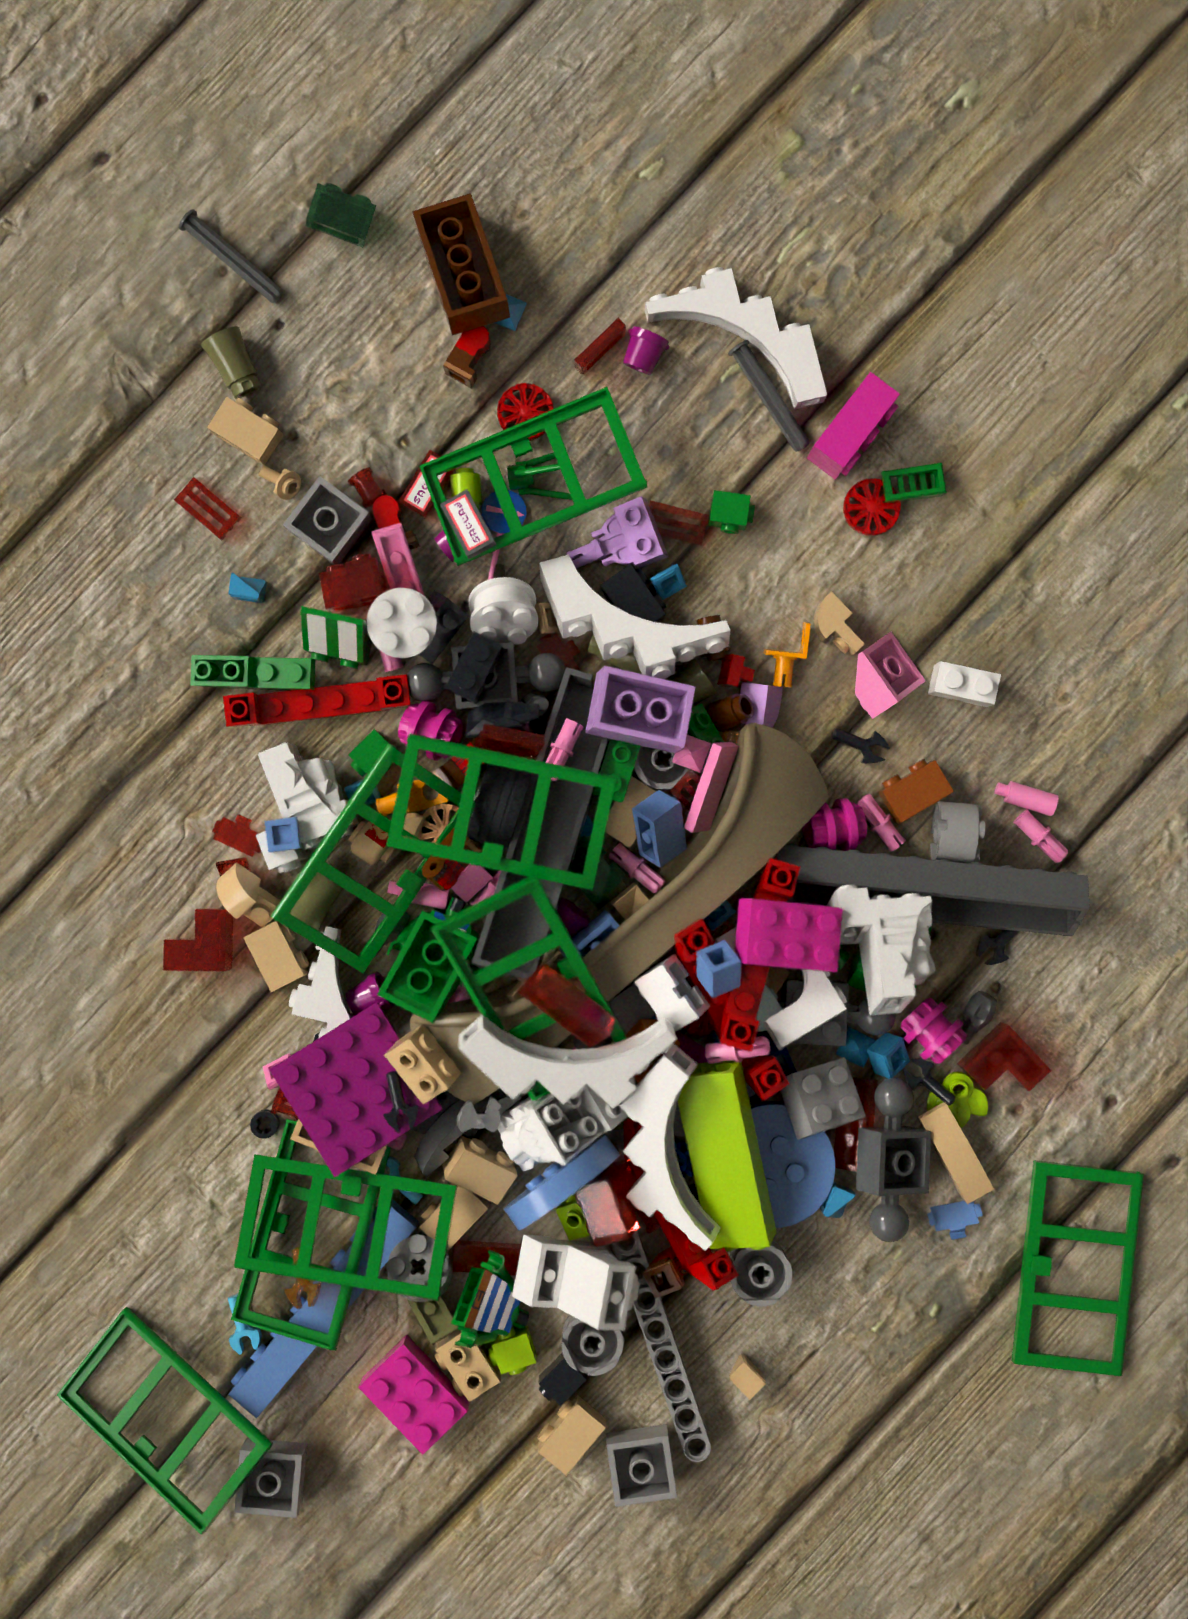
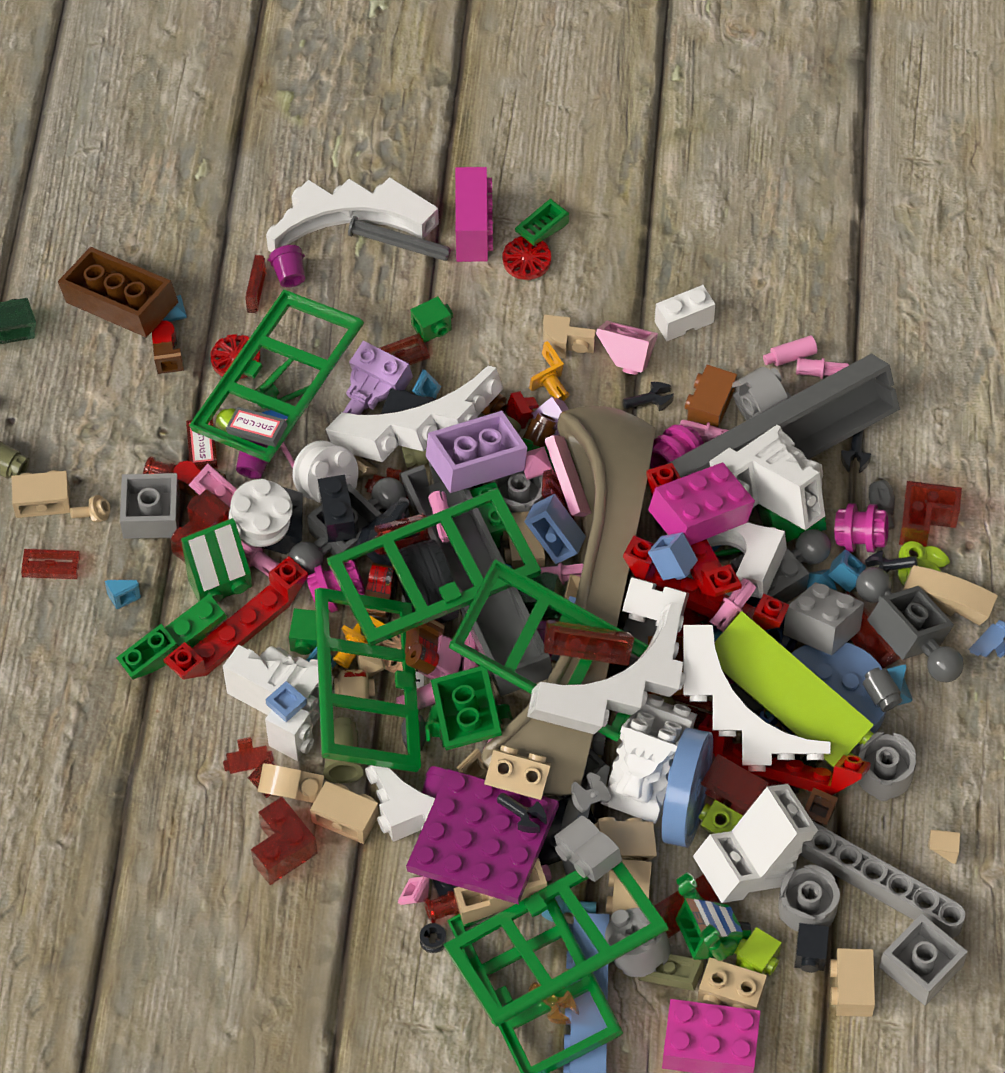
camera: 35 degrees left, 30 degrees down
none -> light grey brick [555,815,622,882]
none -> dark grey brick [862,667,902,712]

